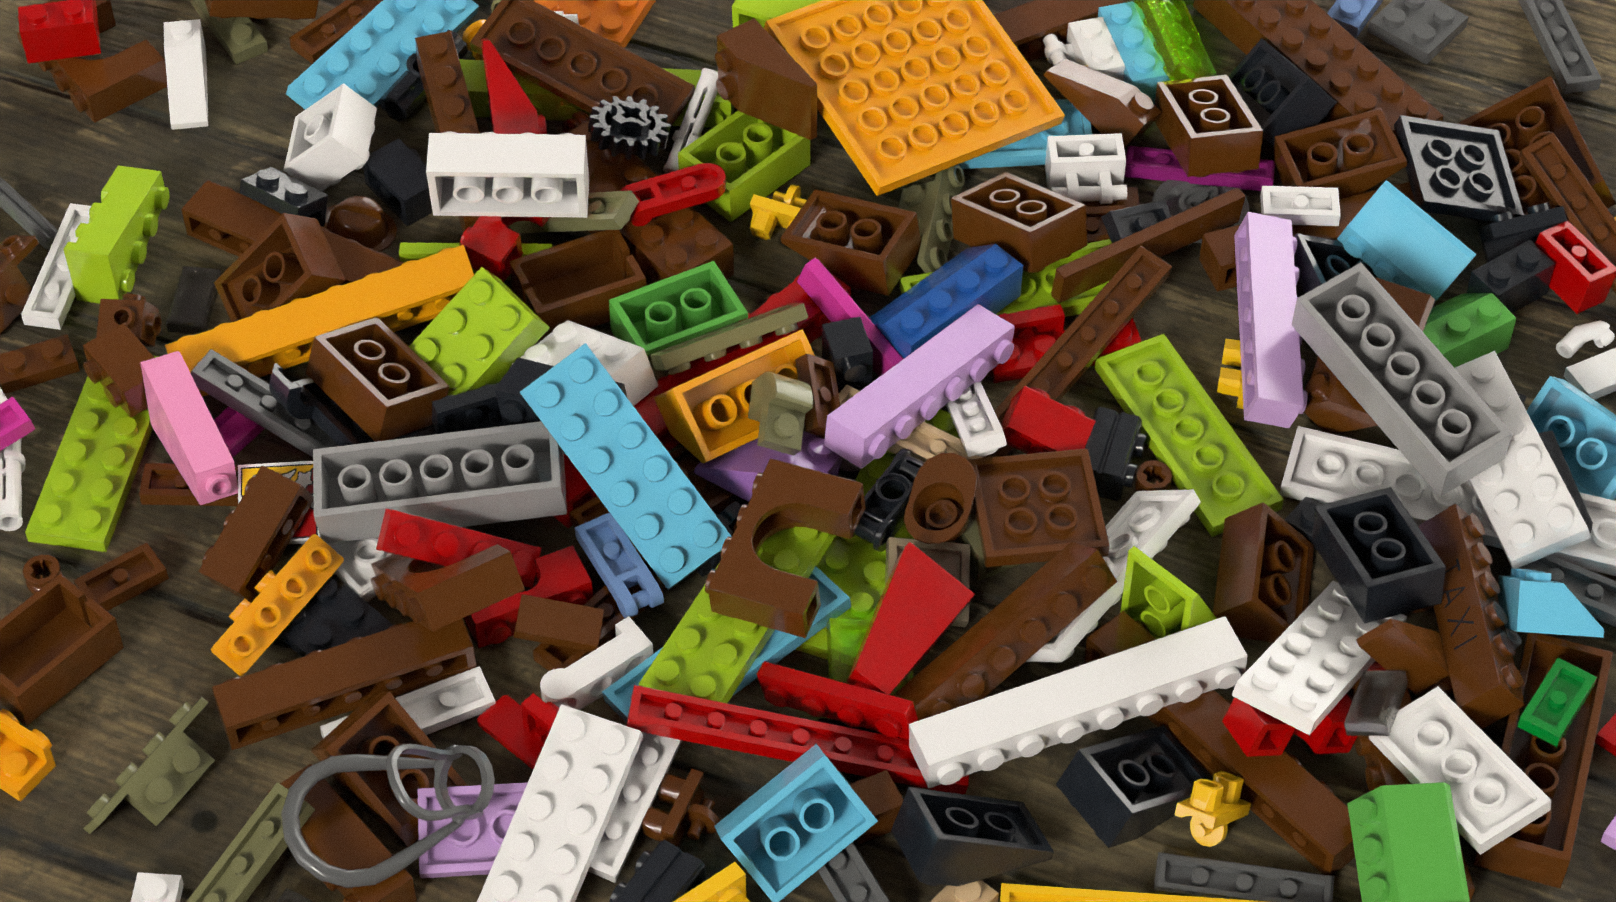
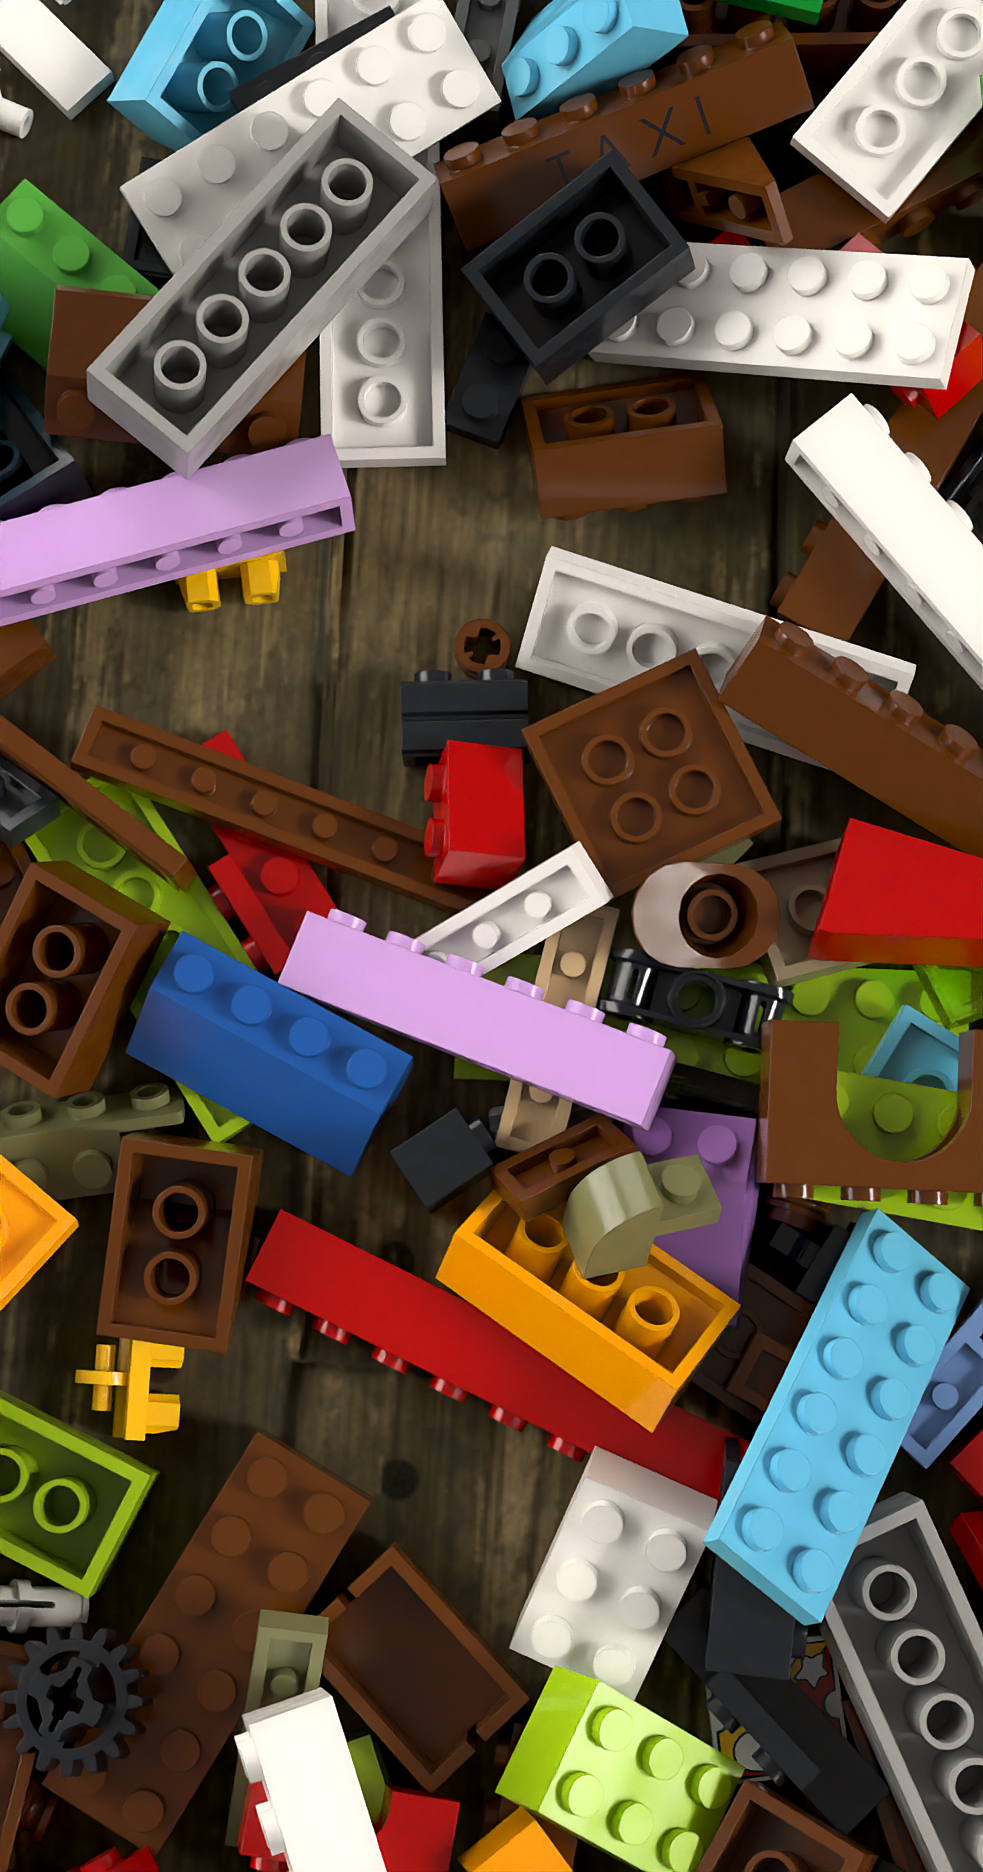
camera: 105 degrees left, 30 degrees up
bright green slope [609,261,748,356] -> none
red plate [620,163,726,227] -> none
olive plate [650,303,808,375] -> none
dark pink tile [797,257,904,377] -> none
lime plate [1095,334,1284,537] -> none
lime slope [1120,546,1217,640] -> none
clear smoke tile [1344,671,1408,736] -> none

